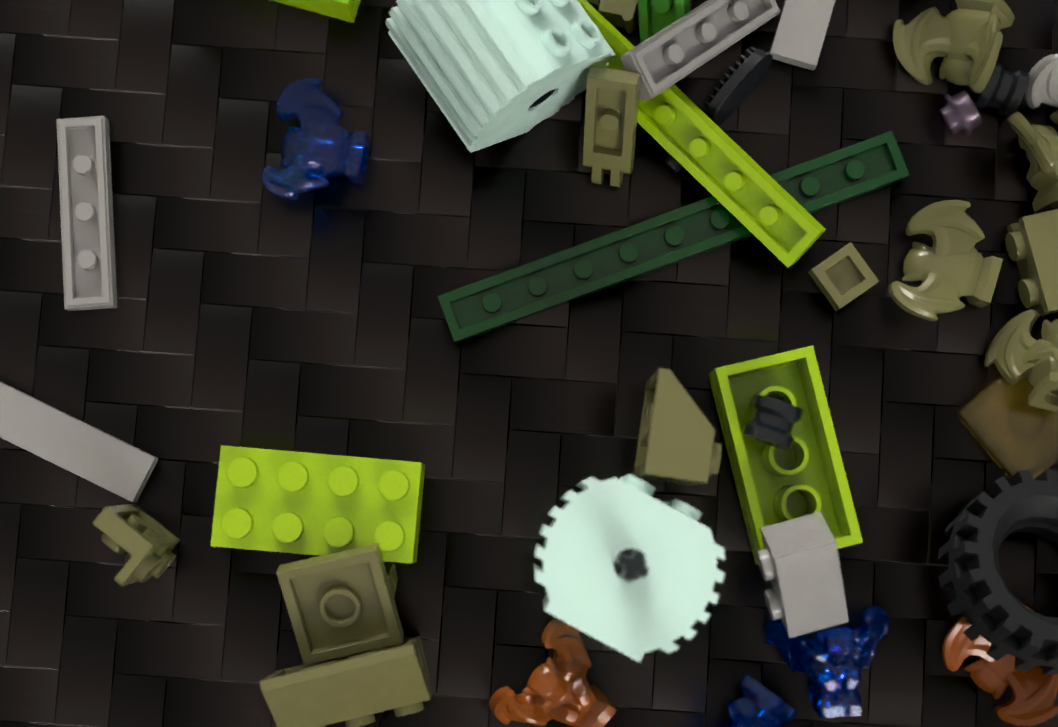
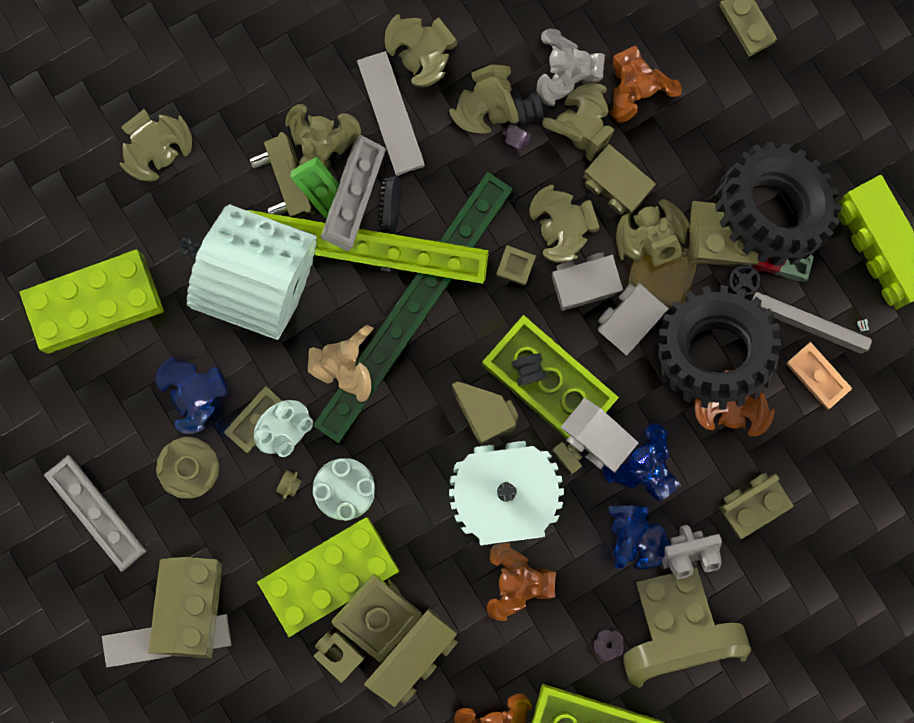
camera: 30 degrees left, 0 degrees up
olive bracket [92,503,180,586] -> none
olive hinge [583,66,641,188] -> none
none -> olive slope [148,557,223,659]
none -> olive tile [156,437,219,499]
none -> olive plate [224,386,282,453]
none -> light aqua dish [254,400,313,457]
none -> olive plate [276,469,302,500]
none -> tan animal [308,325,374,402]
none -> light aqua dish [313,458,375,521]
none -> olive brick [313,630,367,683]
none -> light grey brick [551,253,623,311]
none -> olive plate [552,442,582,475]
none -> light grey brick [598,282,668,355]

